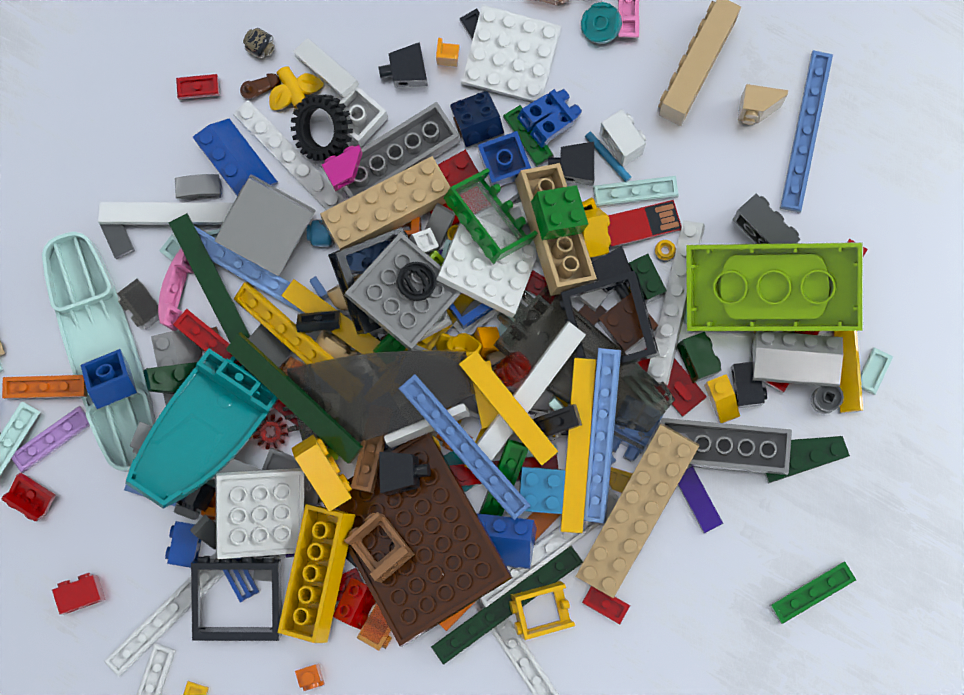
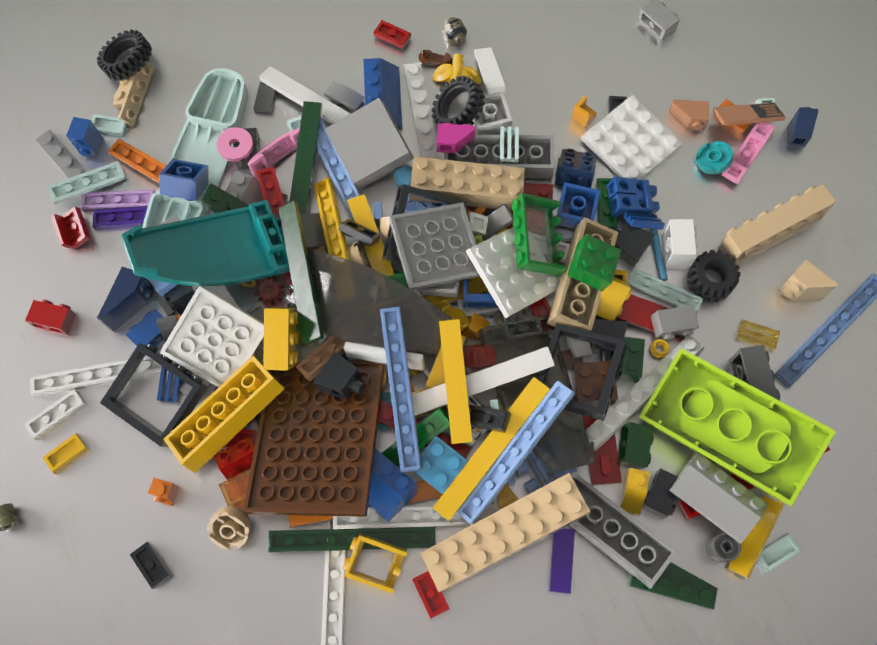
camera: 30 degrees right, 10 degrees down
medium nougat window [344,512,415,583] -> none
black torso [378,42,428,87] -> none
black piece [397,262,436,301] -> none
none -> dark purple tile [92,206,148,230]
none -> dark blue slope [97,267,154,332]
none -> tan cylinder [207,506,251,549]
none -> bright pink tile [216,127,254,162]
none -> light aqua tile [500,126,519,162]
none -> blue tile [623,212,665,230]
none -> light grey brick [650,305,699,340]
none -> black tyre [687,250,741,302]
none -> clear yellow tile [736,319,780,350]

